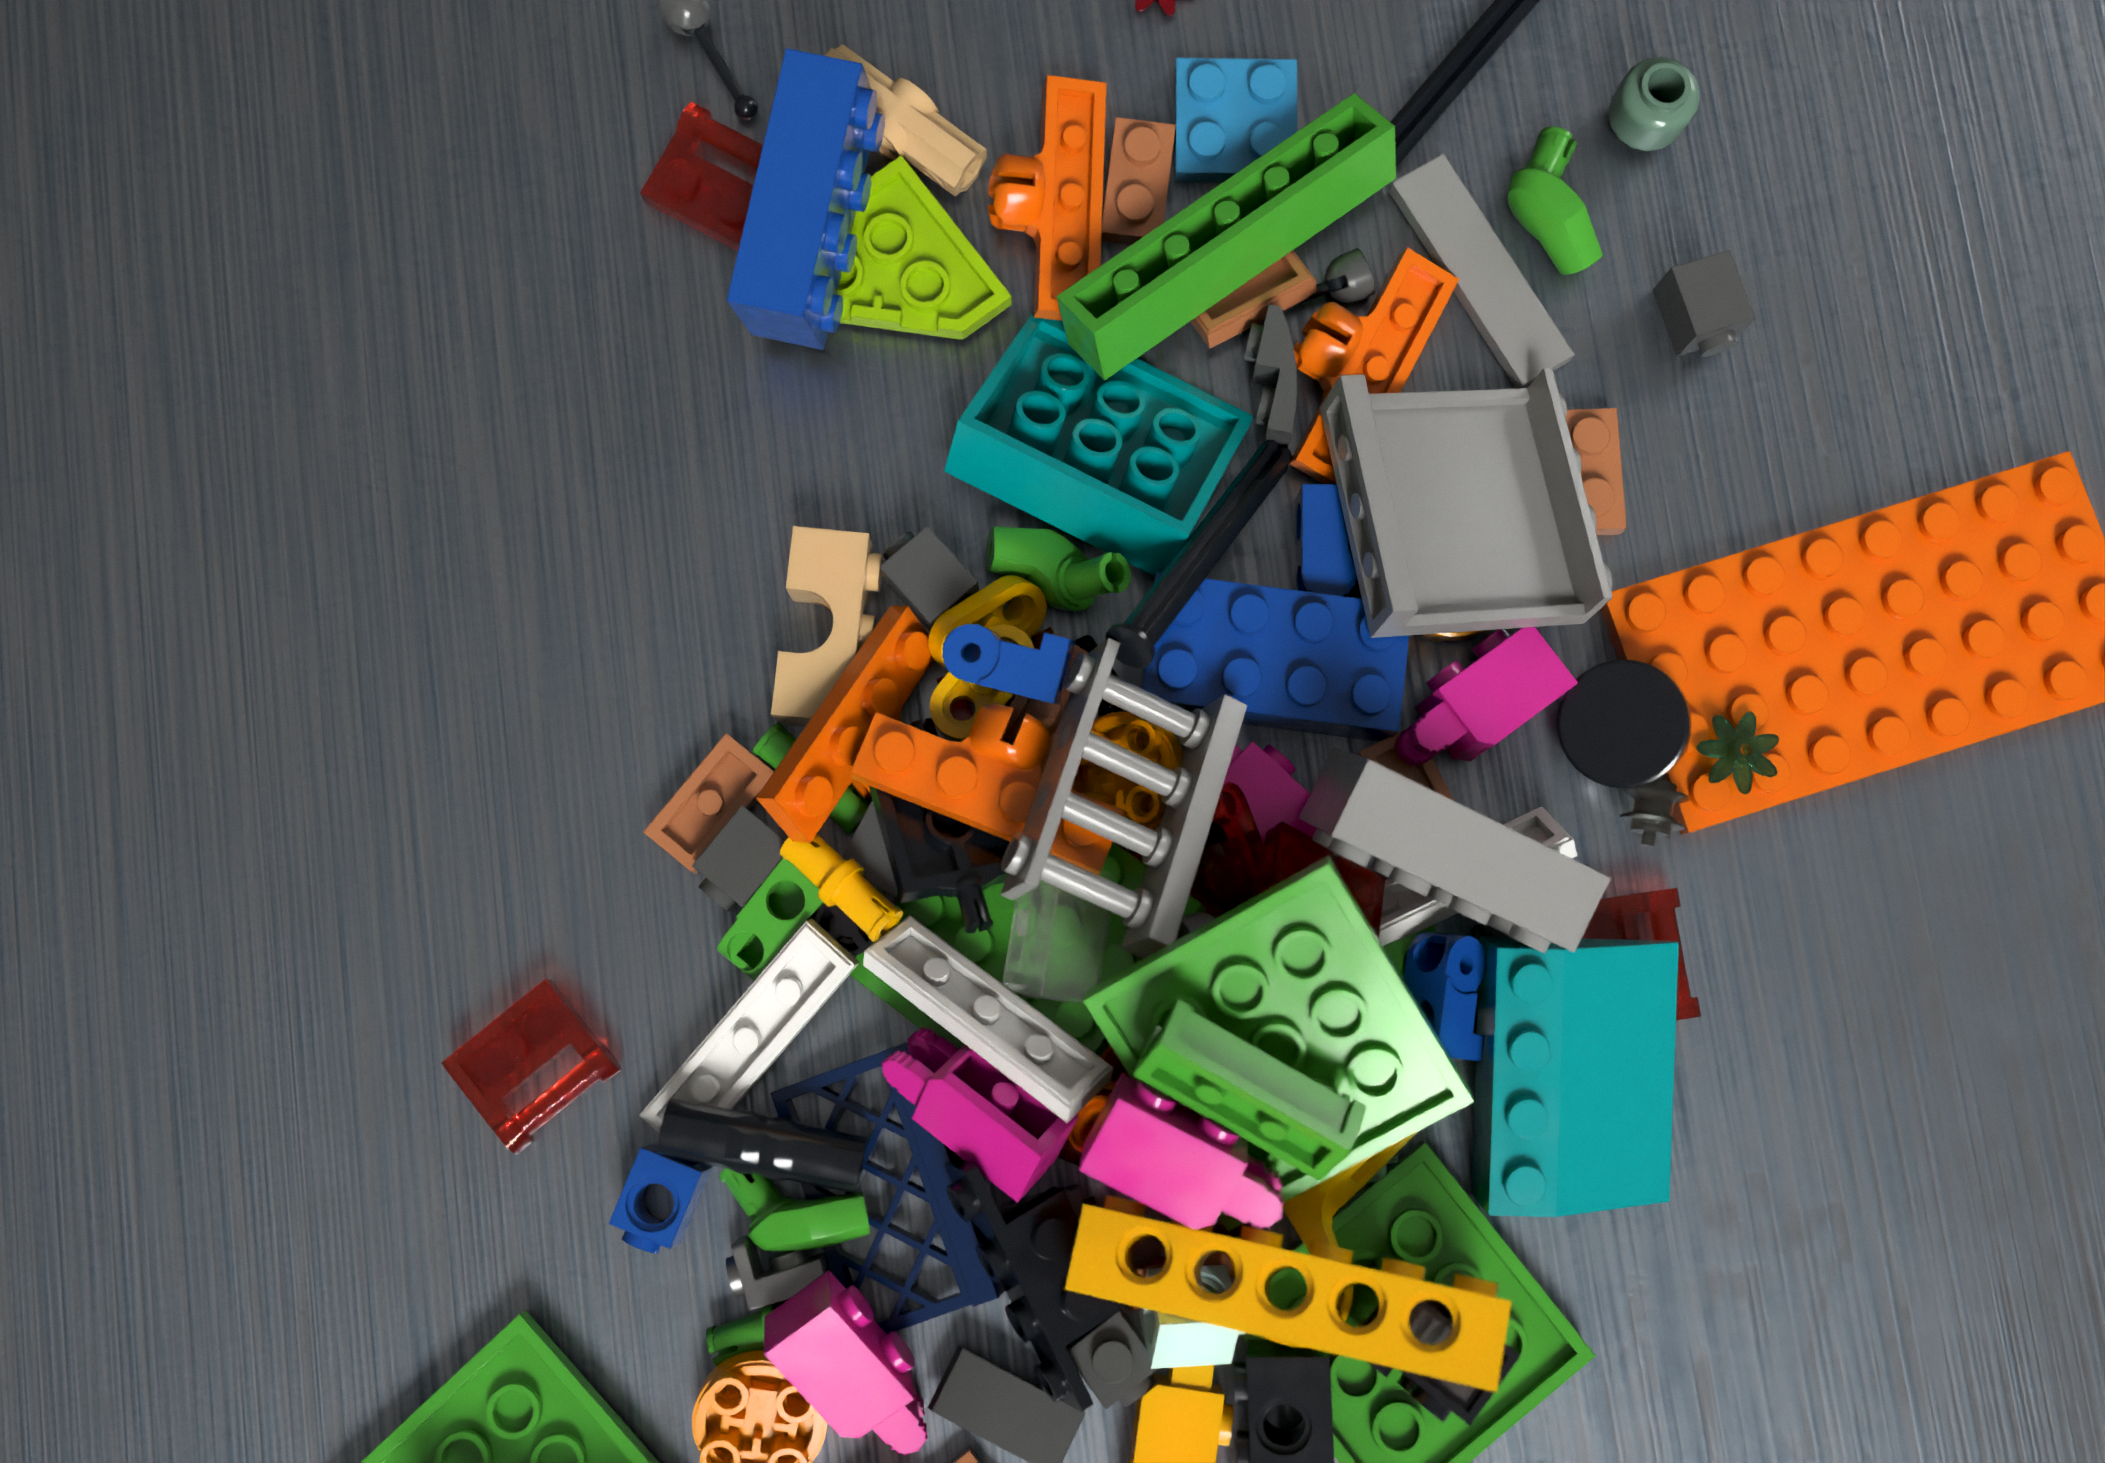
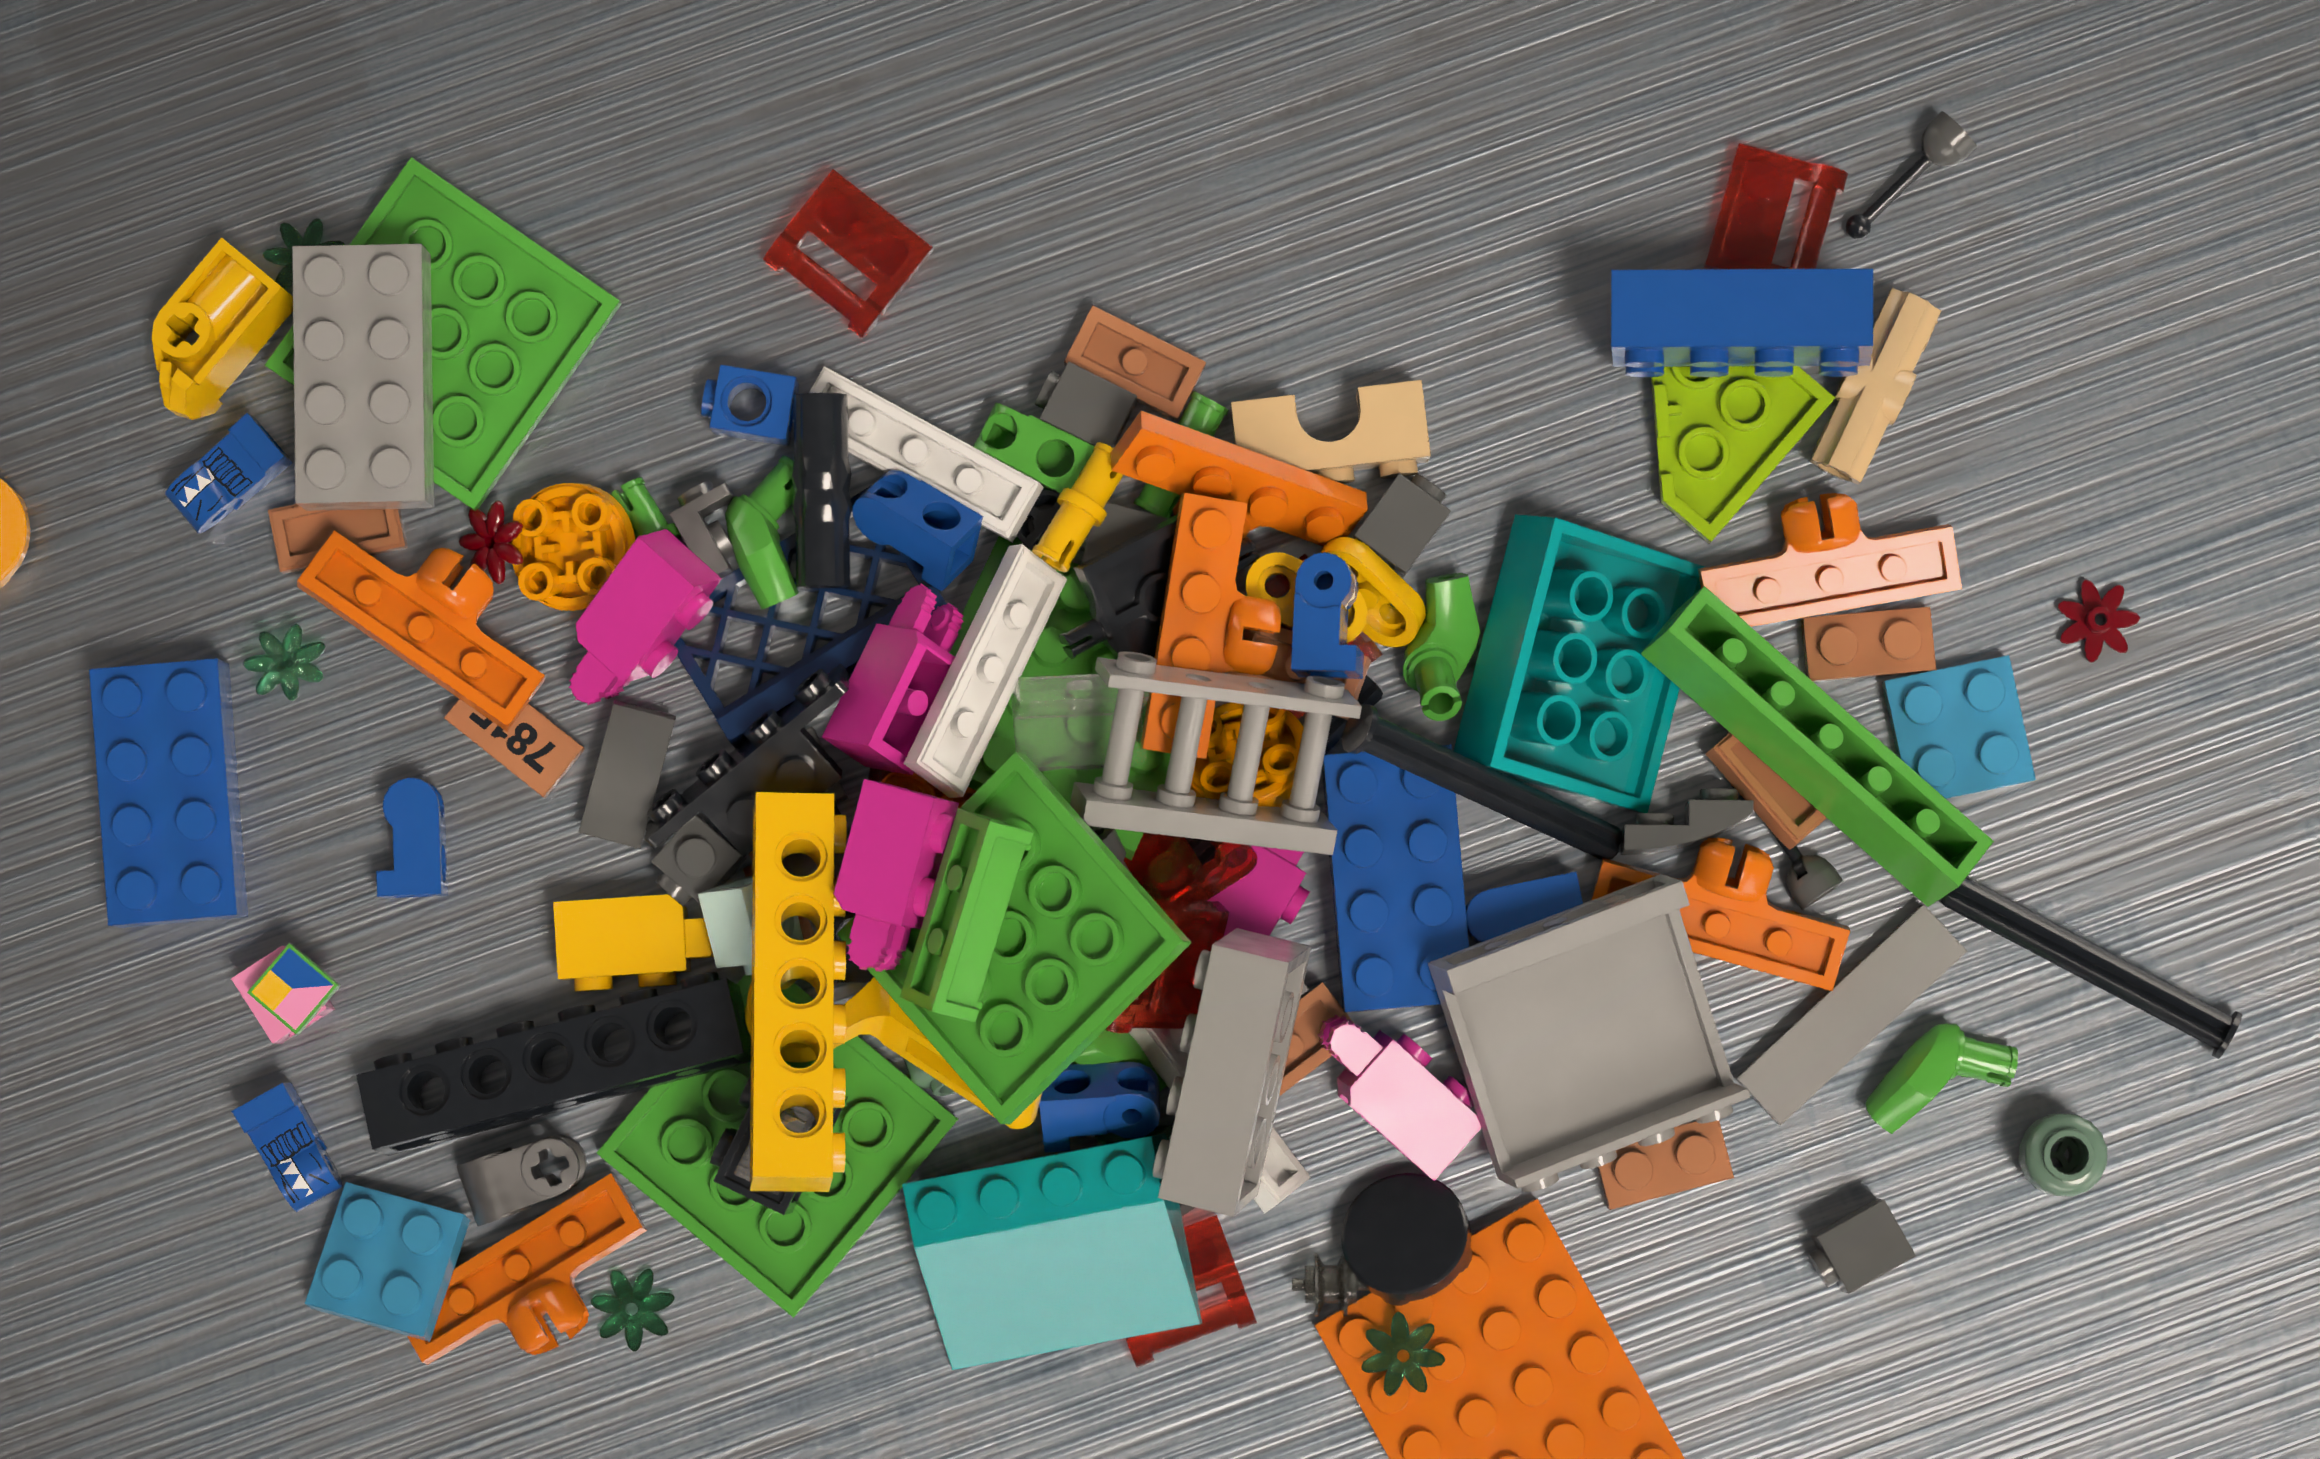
camera: 80 degrees right, 5 degrees up
none -> blue leg [853,470,983,592]

